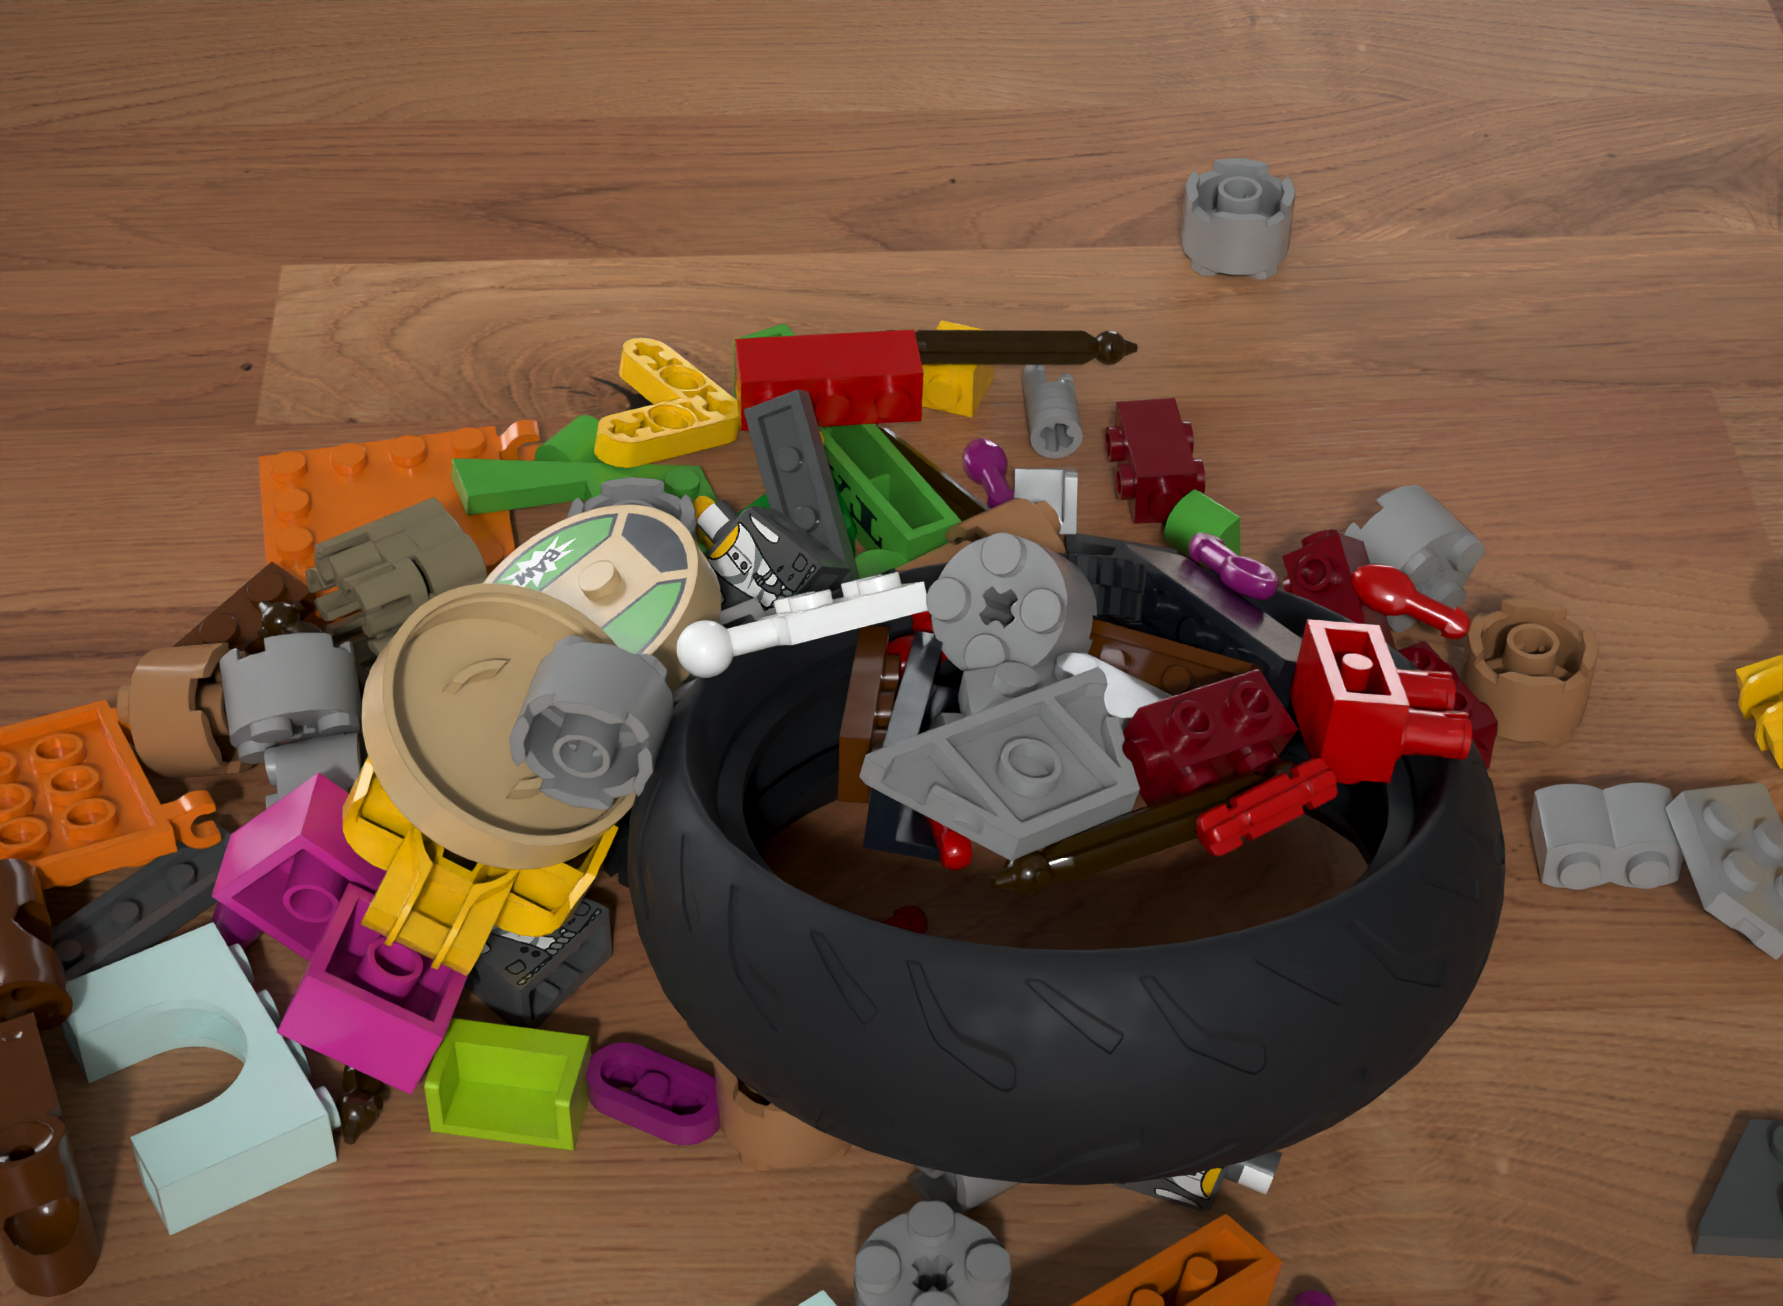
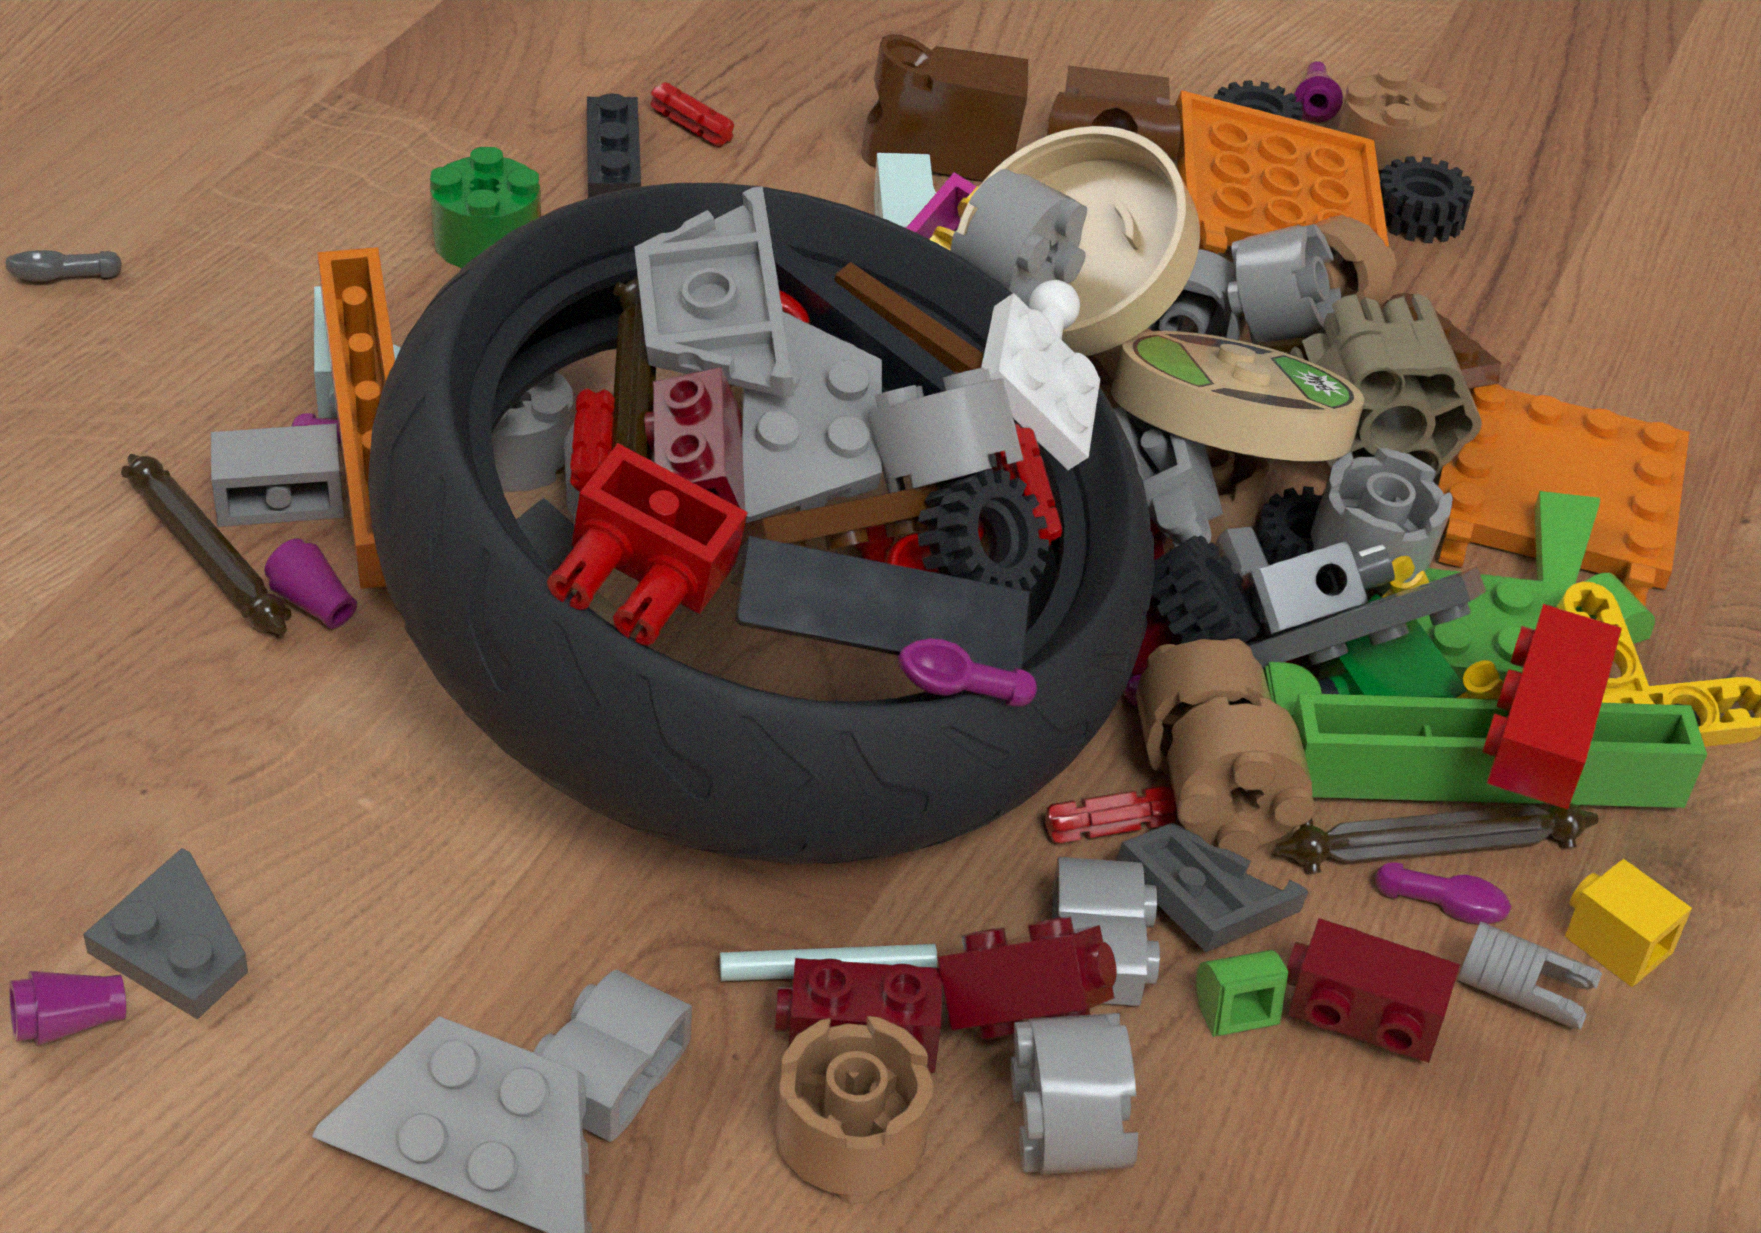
camera: 115 degrees right, 0 degrees up
dark brown wheel [886,330,1138,365] -> none
light grey panel [1014,467,1078,534] -> none
red piece [1351,564,1471,640] -> none

